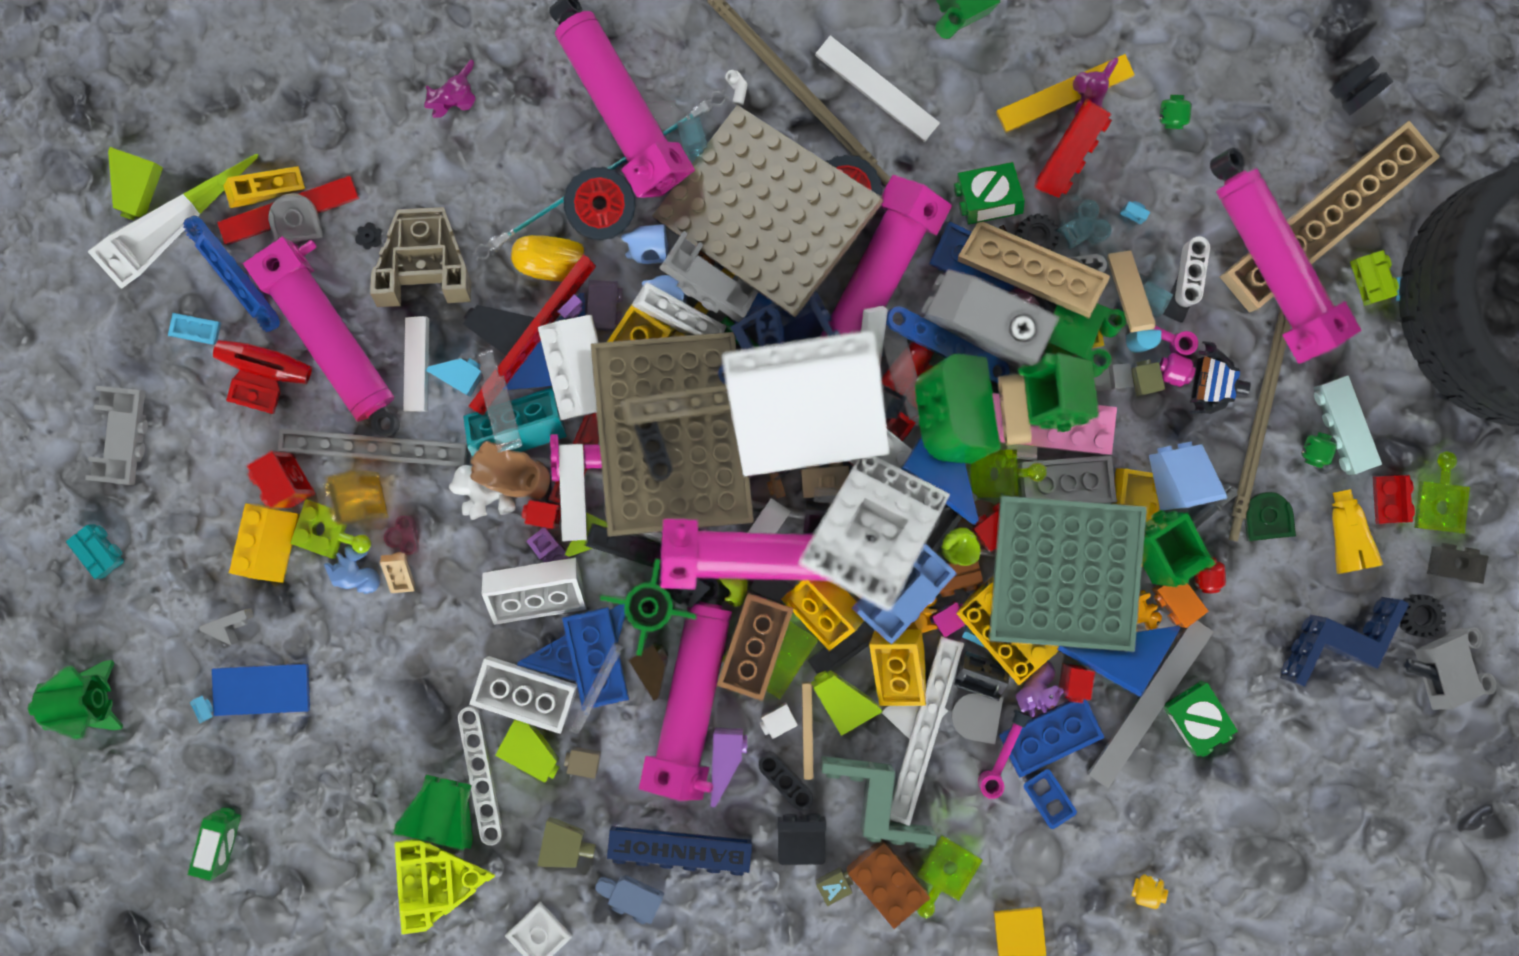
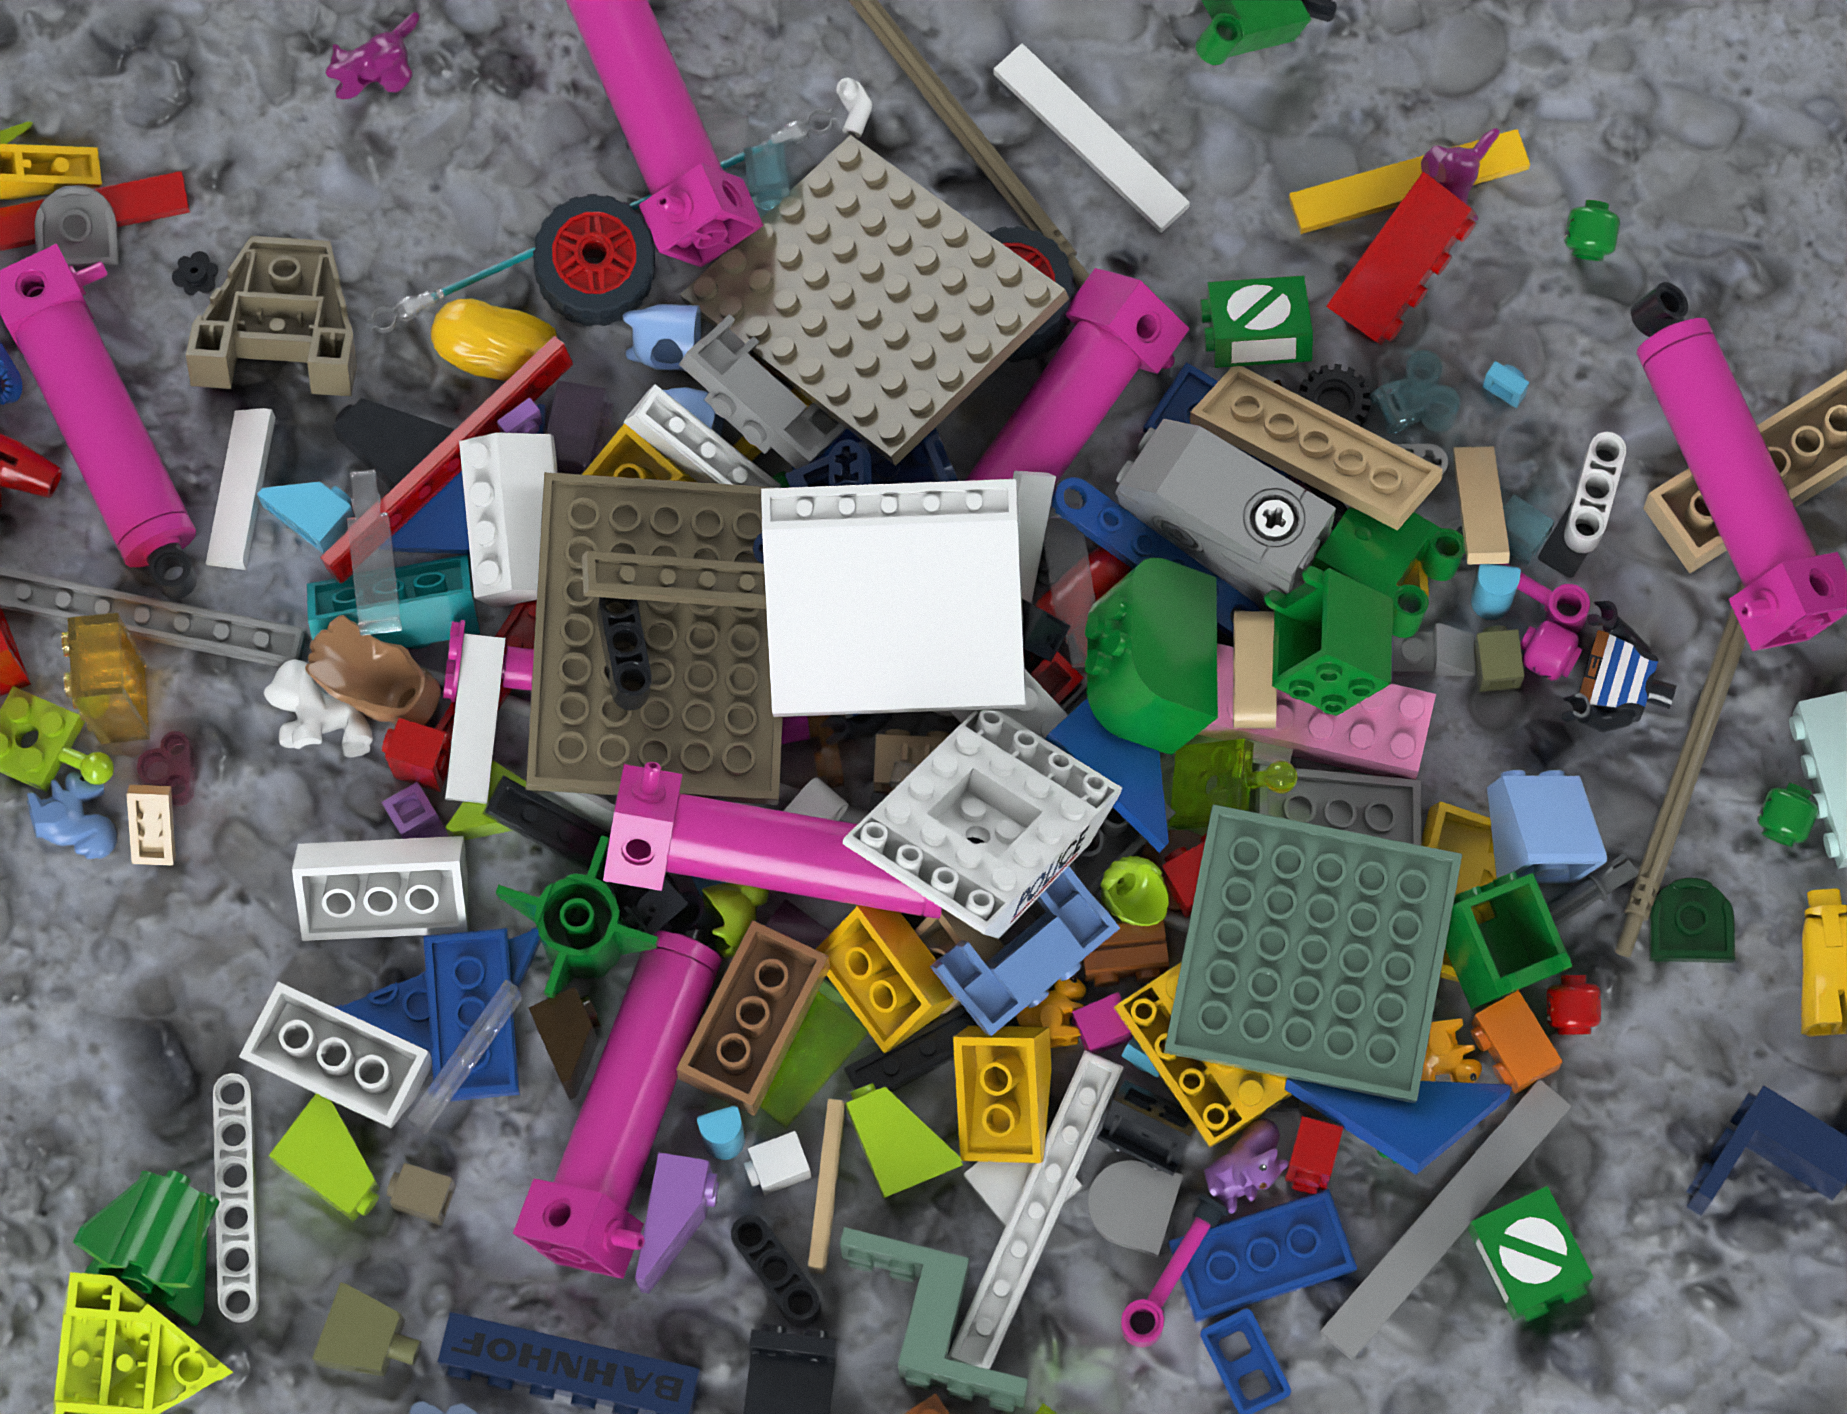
camera: 10 degrees right, 15 degrees down
none -> medium azure brick [697,1105,745,1160]

